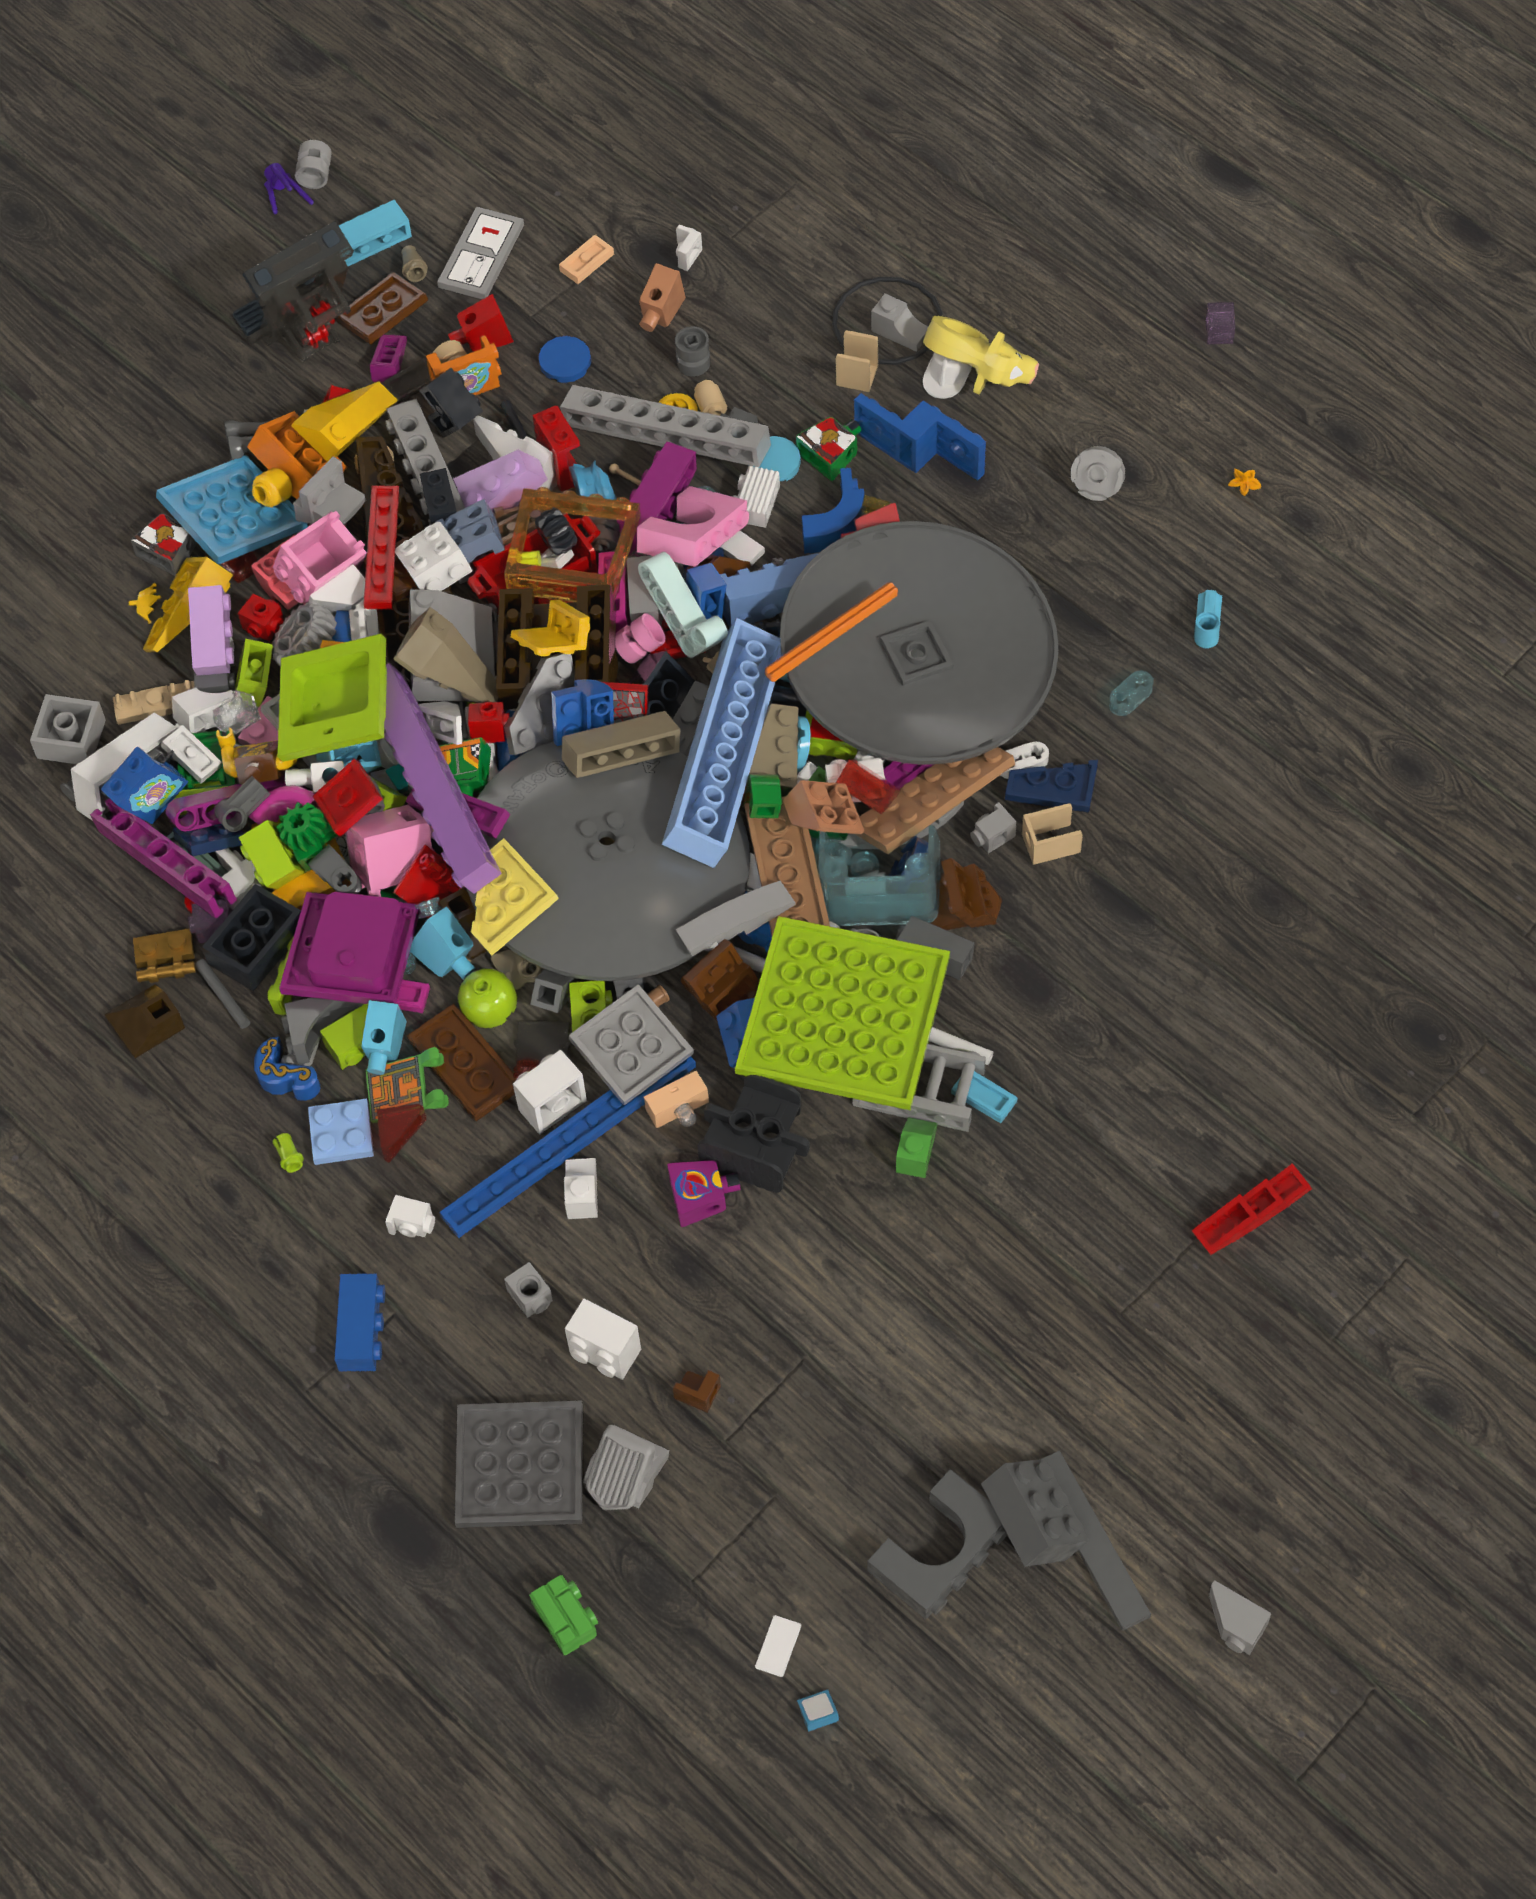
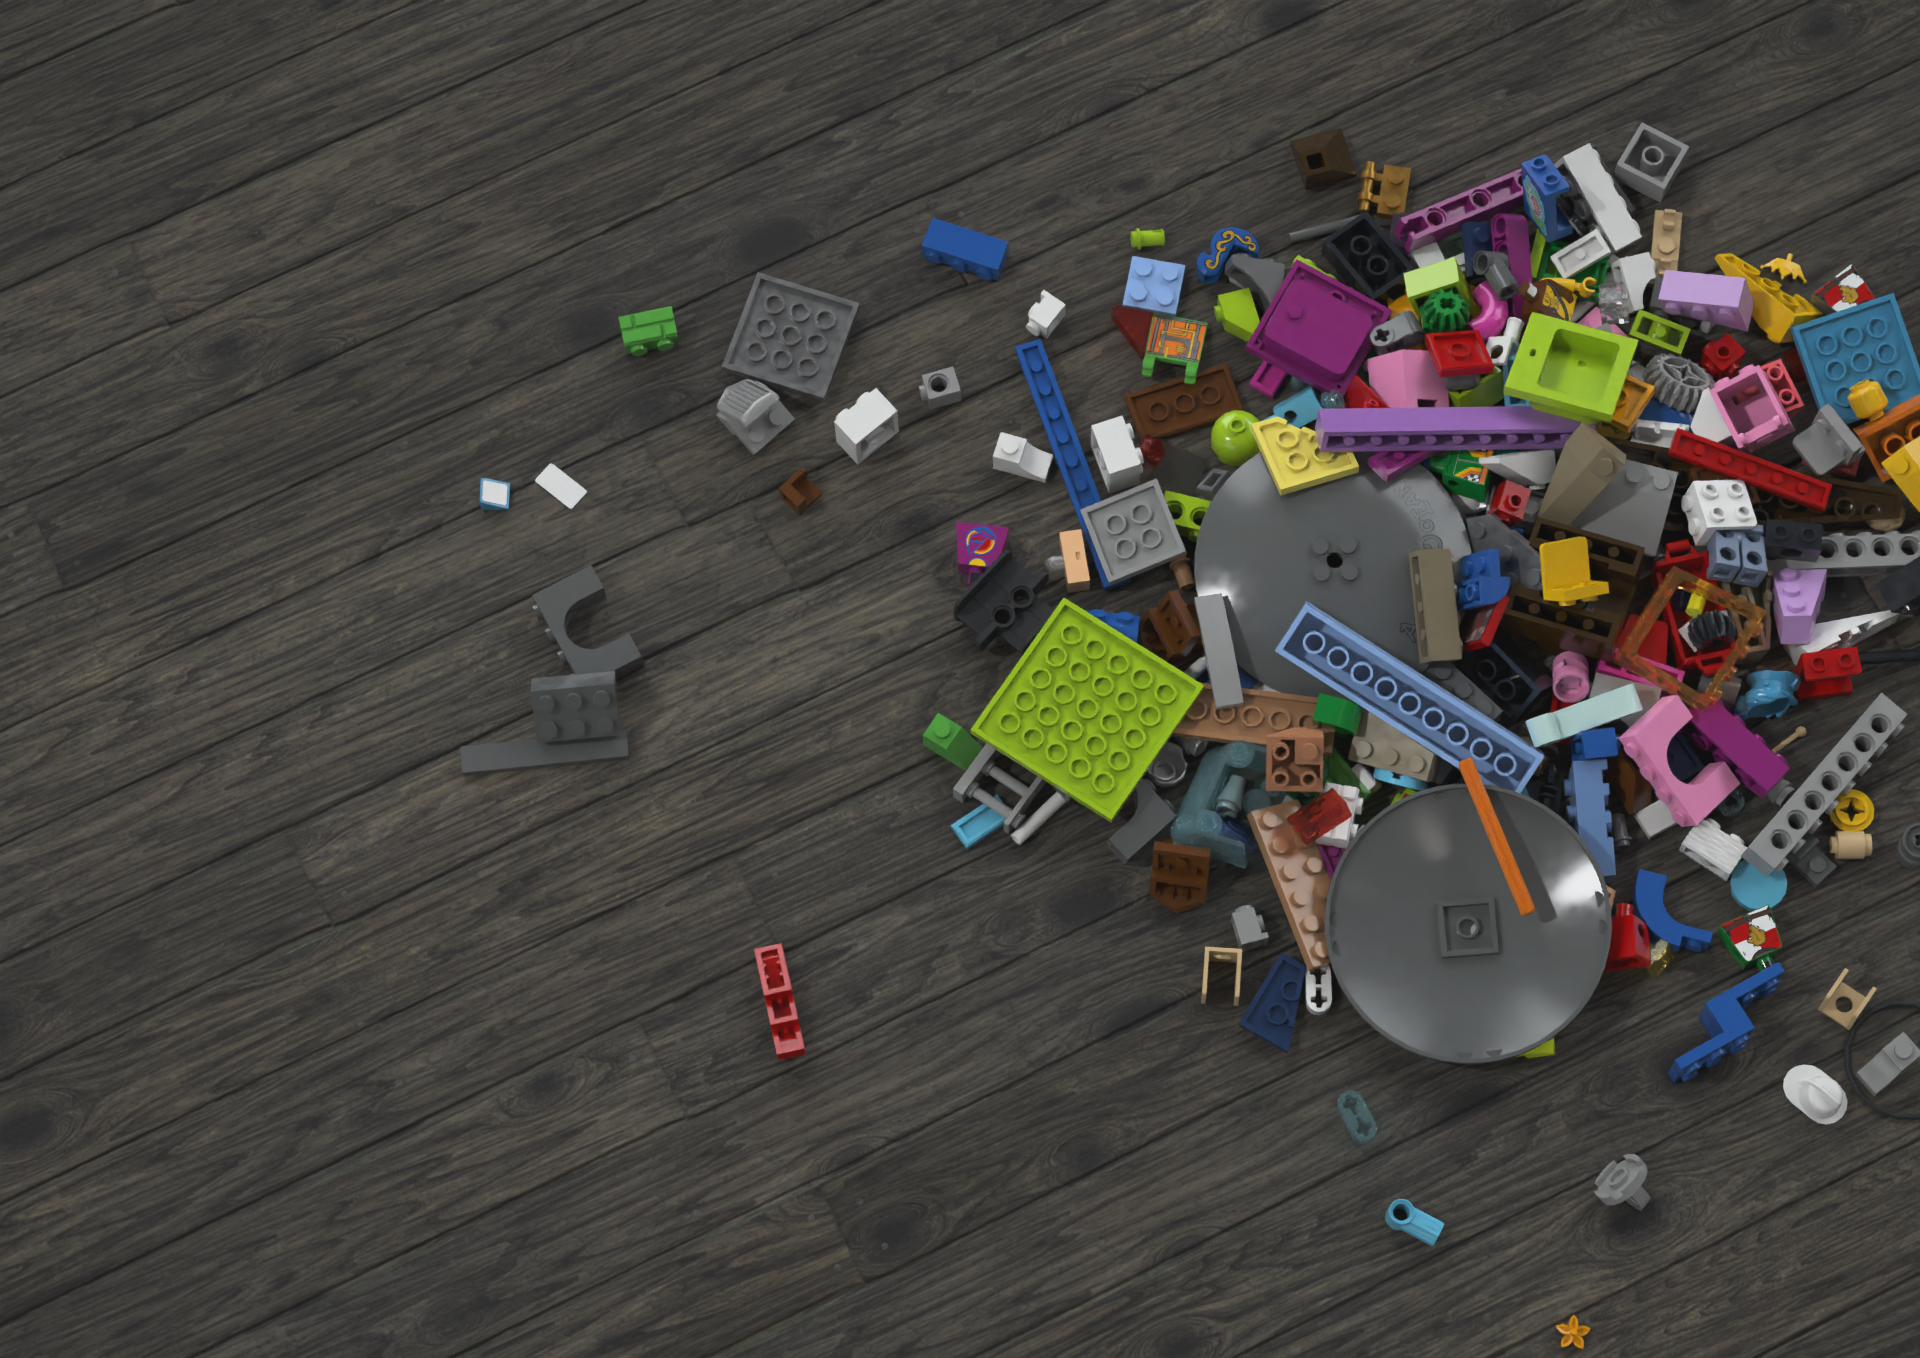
camera: 110 degrees right, 10 degrees up
medium azure torso [362,1000,407,1075] -> none
light yellow animal [923,316,1039,395] -> none
light grey slope [1209,1580,1271,1655] -> none

